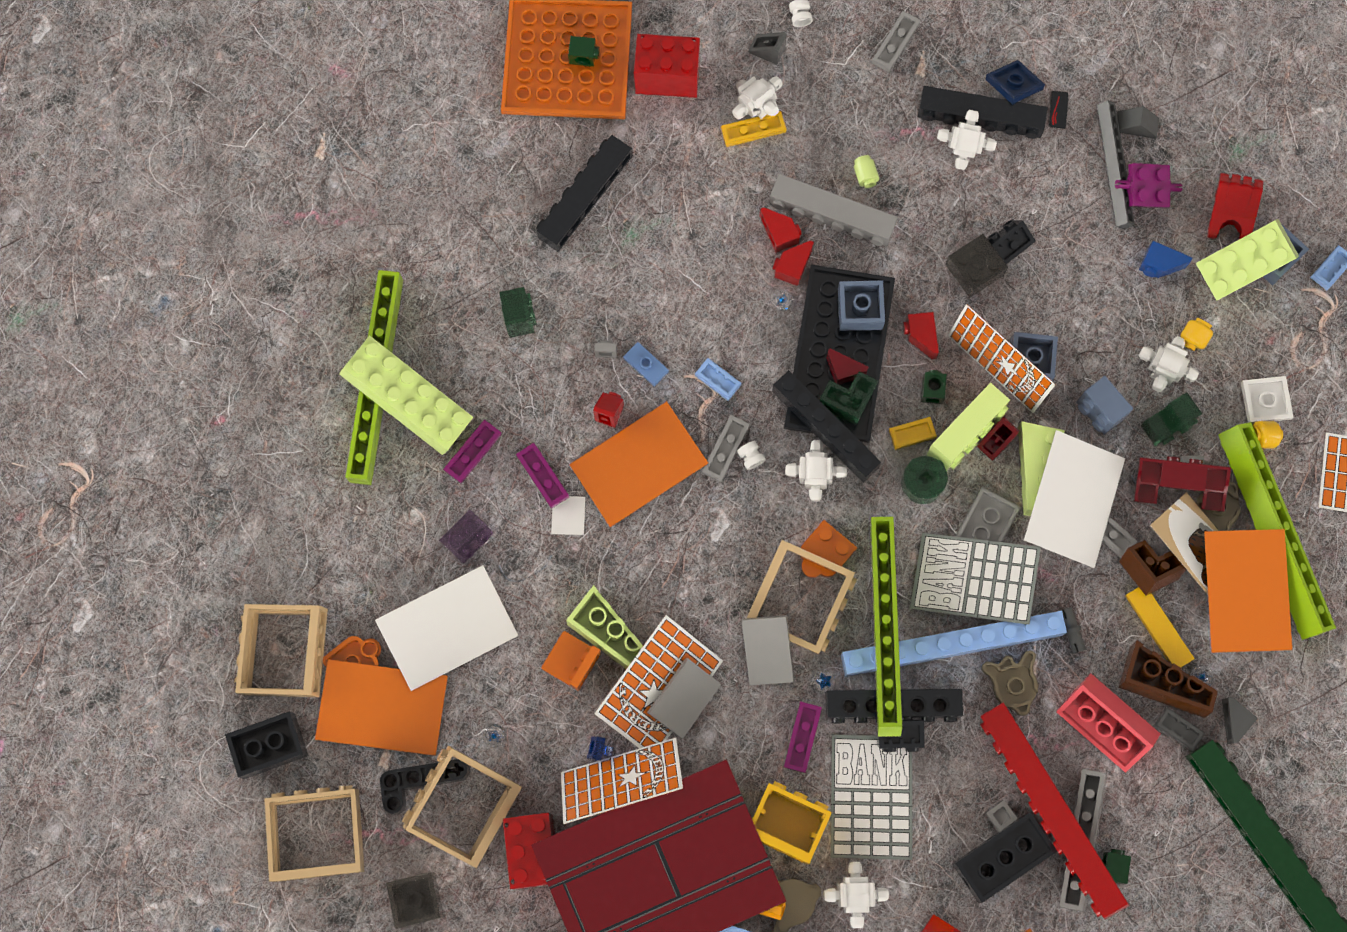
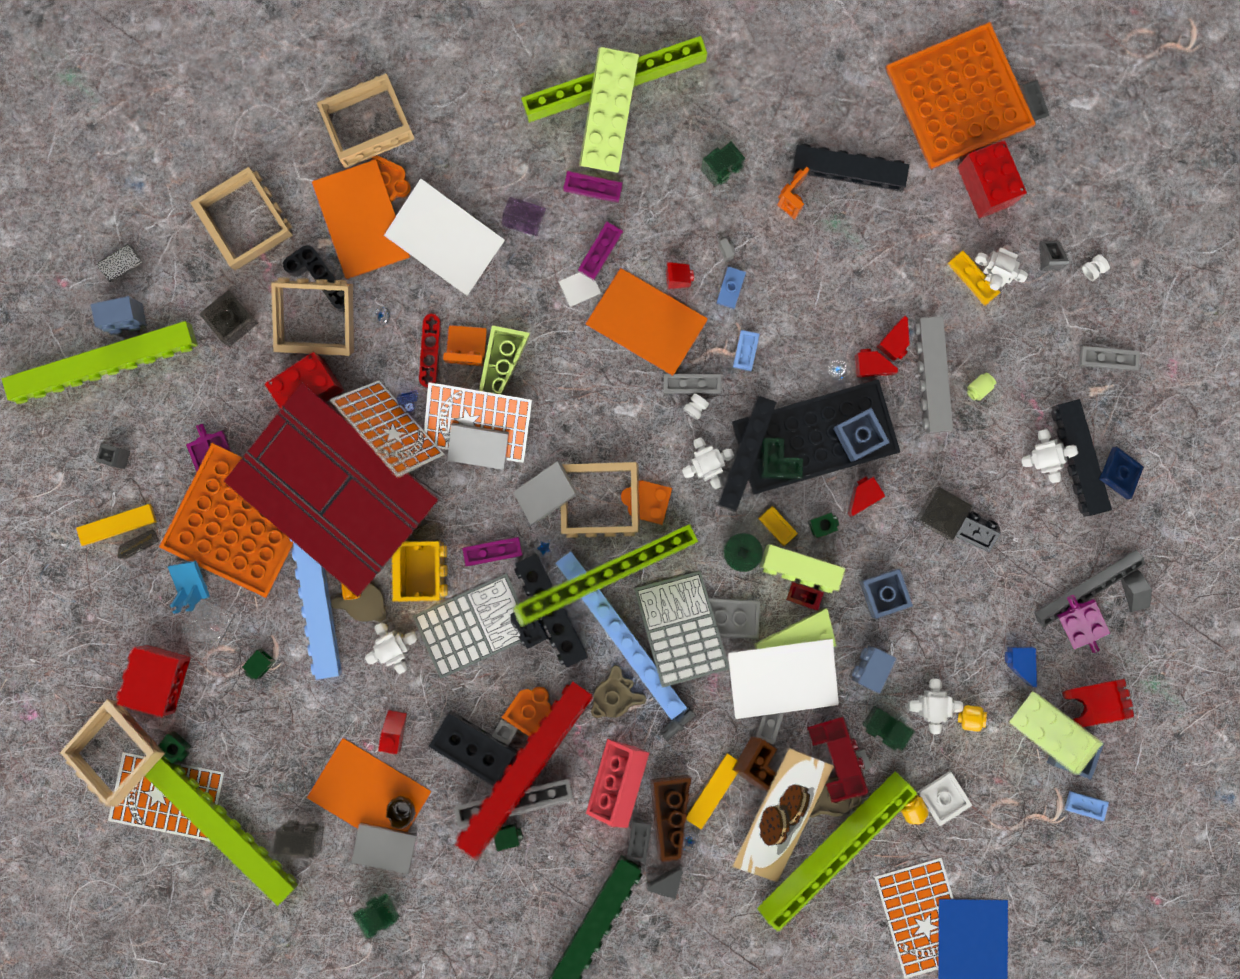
camera: 60 degrees right, 10 degrees up
black brick [225,711,308,779] -> none
dark green brick [568,36,600,67] -> none
dark red slope [826,348,869,386] -> none
sticker [948,304,1056,413] -> none
black sticker [1049,91,1068,129] -> none
orange sticker [1204,529,1292,653] -> none
none -> red beam [419,314,441,388]
none -> orange plate [501,686,552,736]
none -> orange bracket [778,167,810,220]

